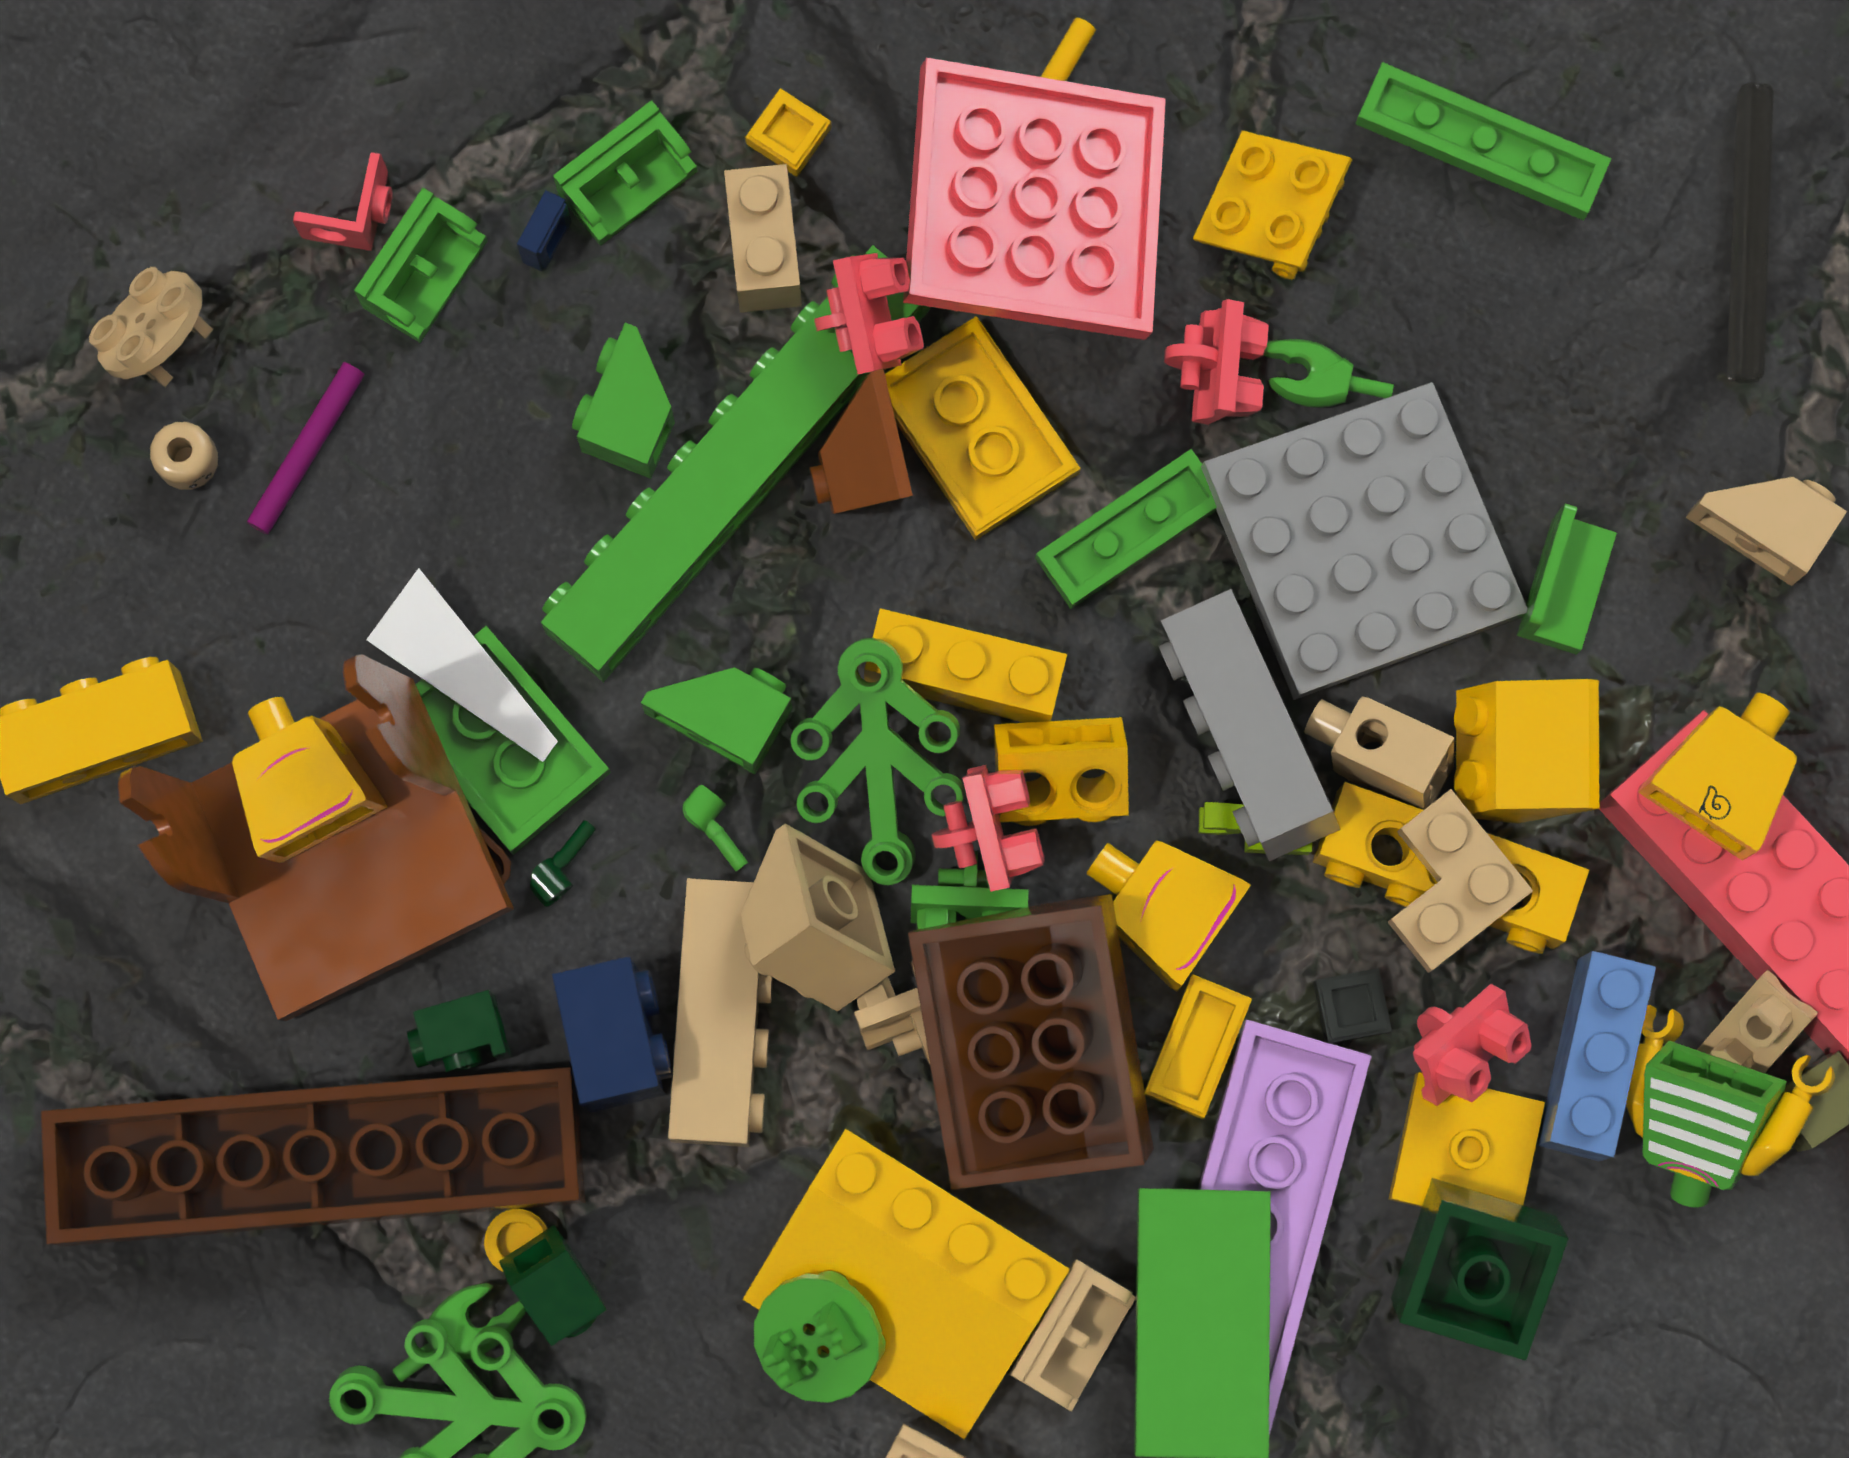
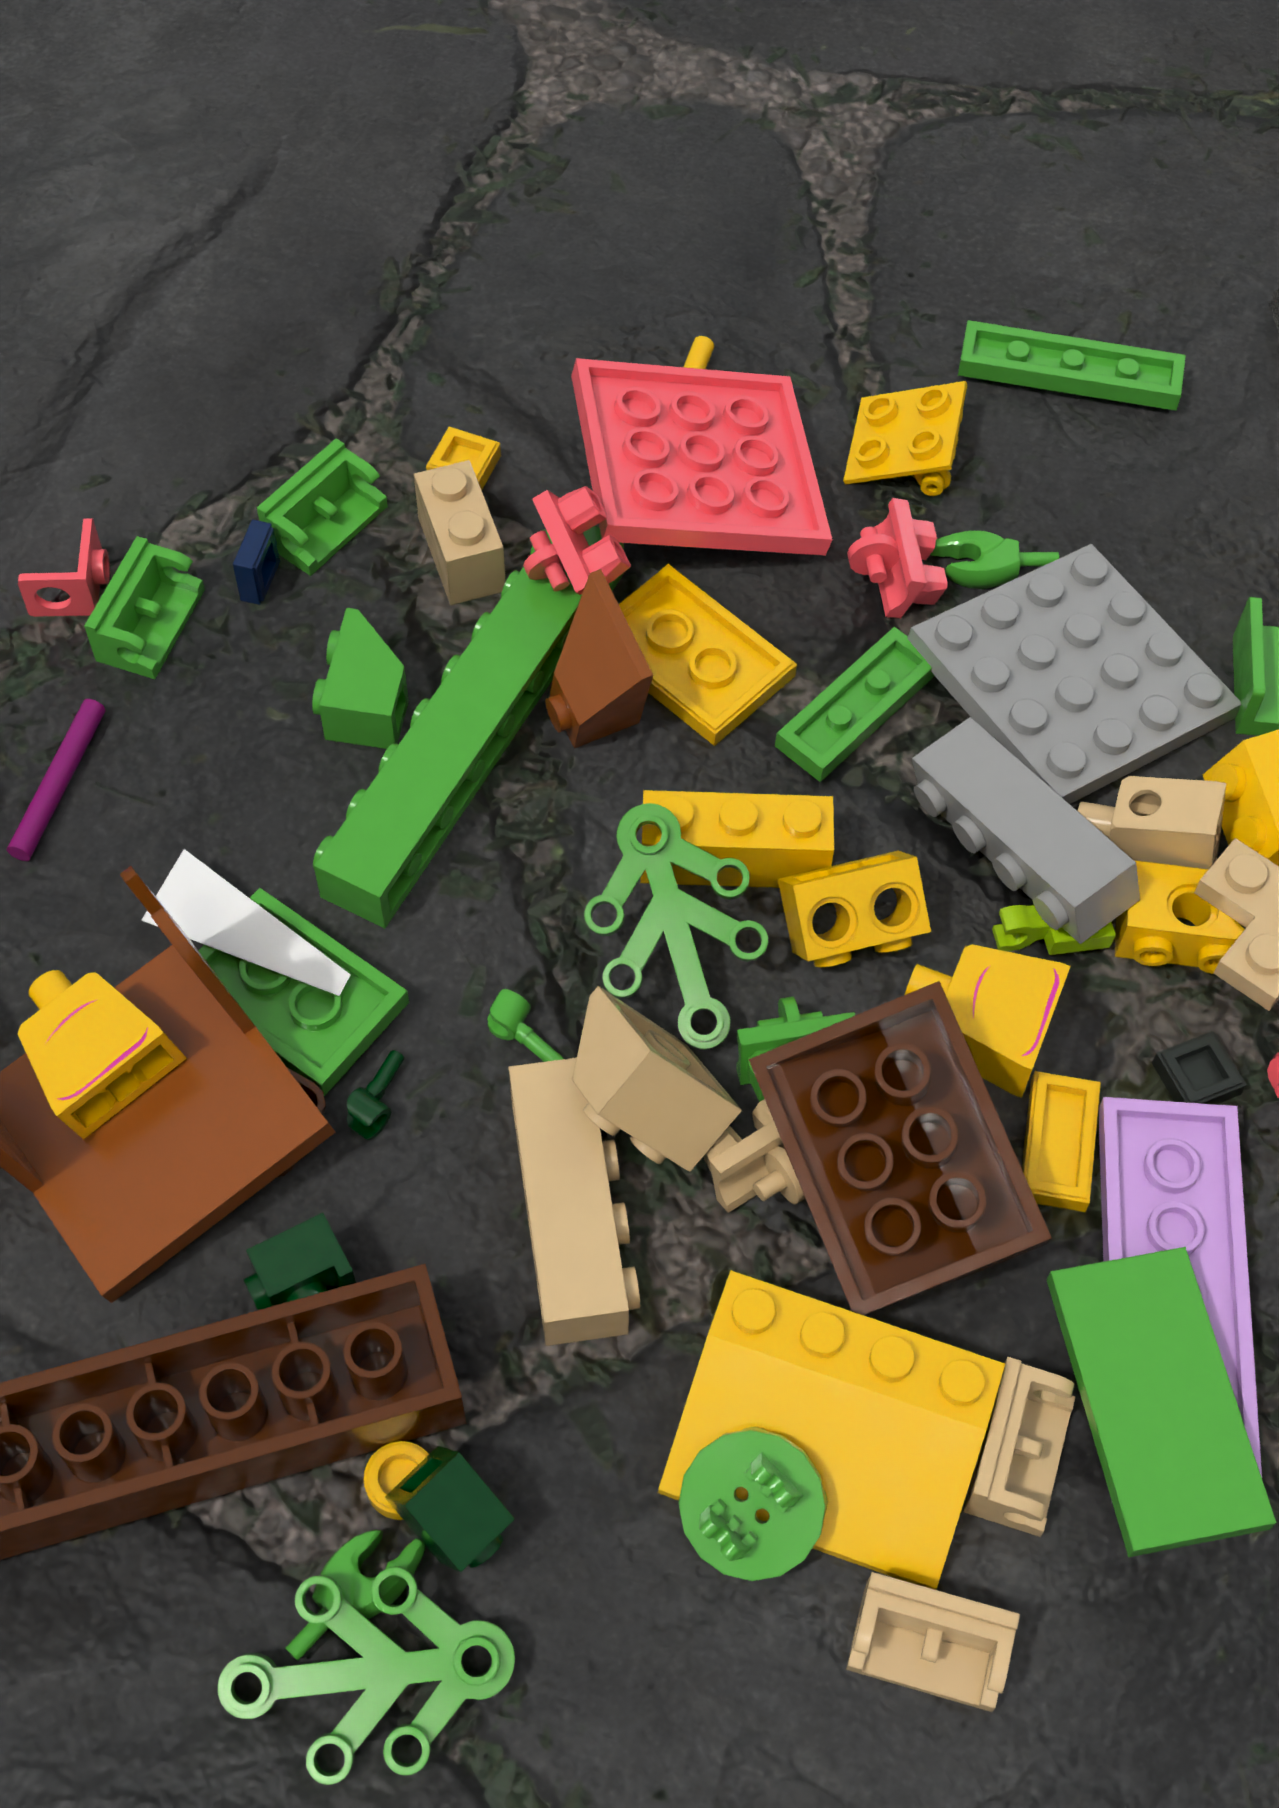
camera: 10 degrees left, 20 degrees down
dark blue brick [552,956,673,1113] -> none
bright green slope [641,667,792,774] -> none
coral hips [931,765,1045,892] -> none

